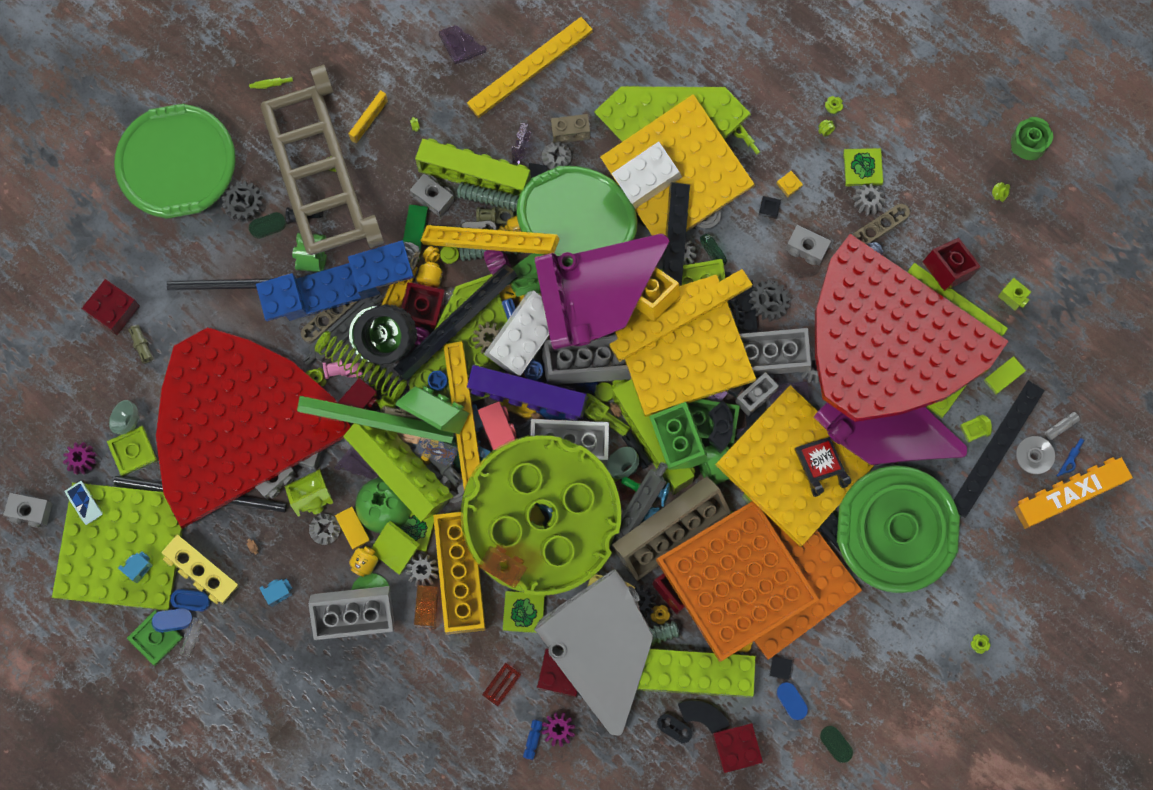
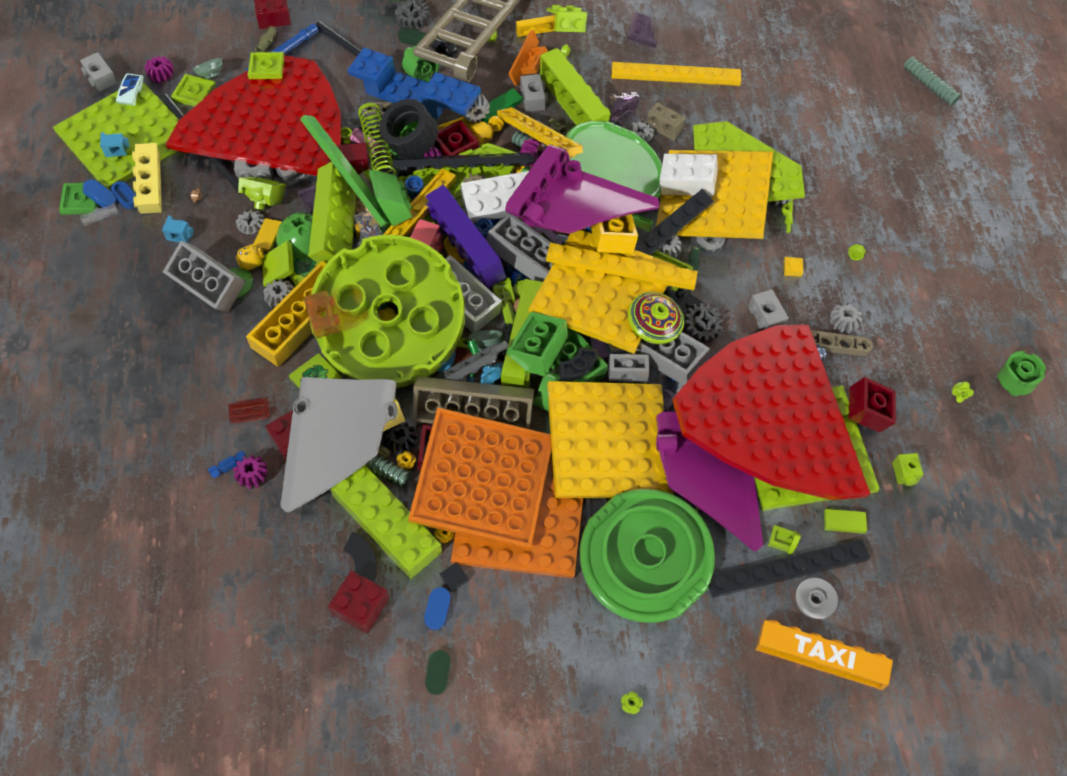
camera: 40 degrees right, 15 degrees down
clear orange brick [414,585,439,629] -> none
lime plate [440,247,459,264] -> none
sand green piece [457,182,519,211] -> none
black beam [657,714,692,744] -> none
black tile [759,196,781,219] -> none
flag [795,437,851,497] -> none
lime plate [825,96,843,114] -> none
lime tile [843,148,883,186] -> none
light grey axle [1045,412,1080,440] -> none
blue hand [1056,438,1085,477] -> none
none -> blue axle [246,24,319,71]
none -> lime tile [248,52,284,79]
none -> orange bracket [509,30,548,86]
none -> lime bracket [547,5,587,32]
none -> dish [628,292,684,344]

